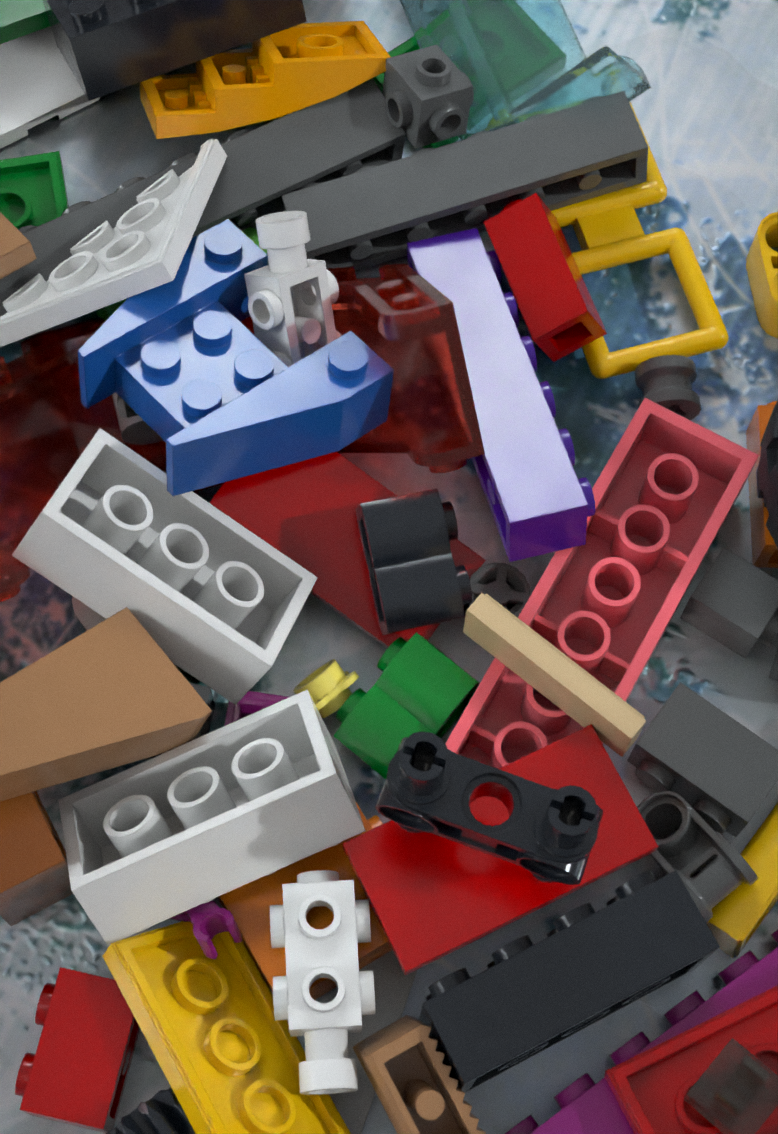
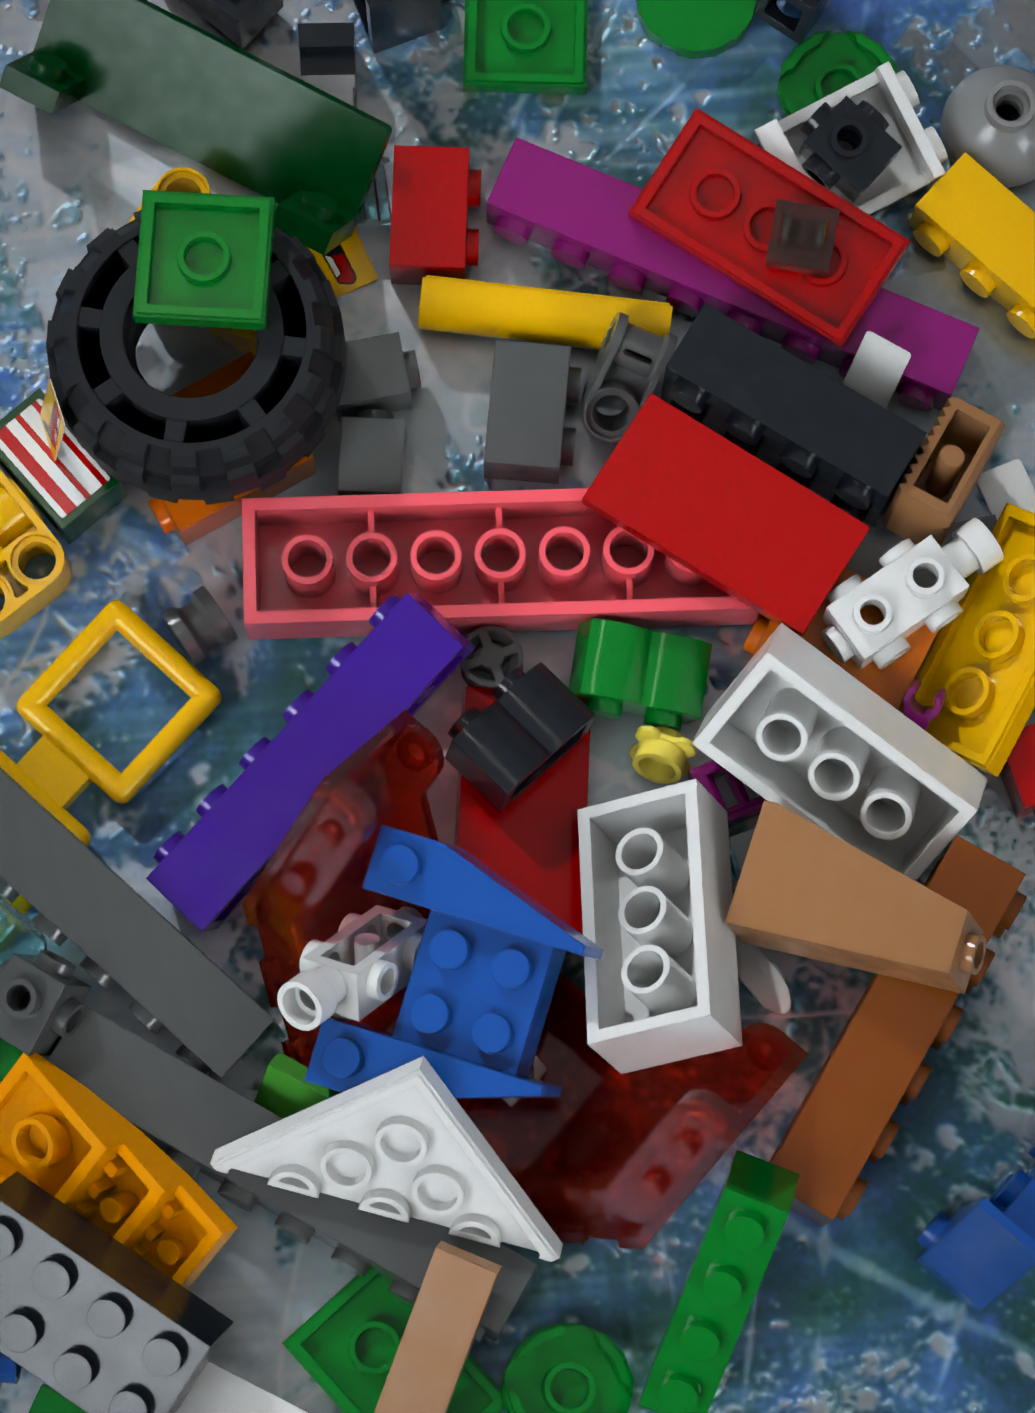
camera: 120 degrees left, 10 degrees up
black piece [375,731,604,885] -> none
tan tile [463,593,646,757] -> none
red brick [483,193,607,362] -> none
none -> white sticker [842,331,911,409]

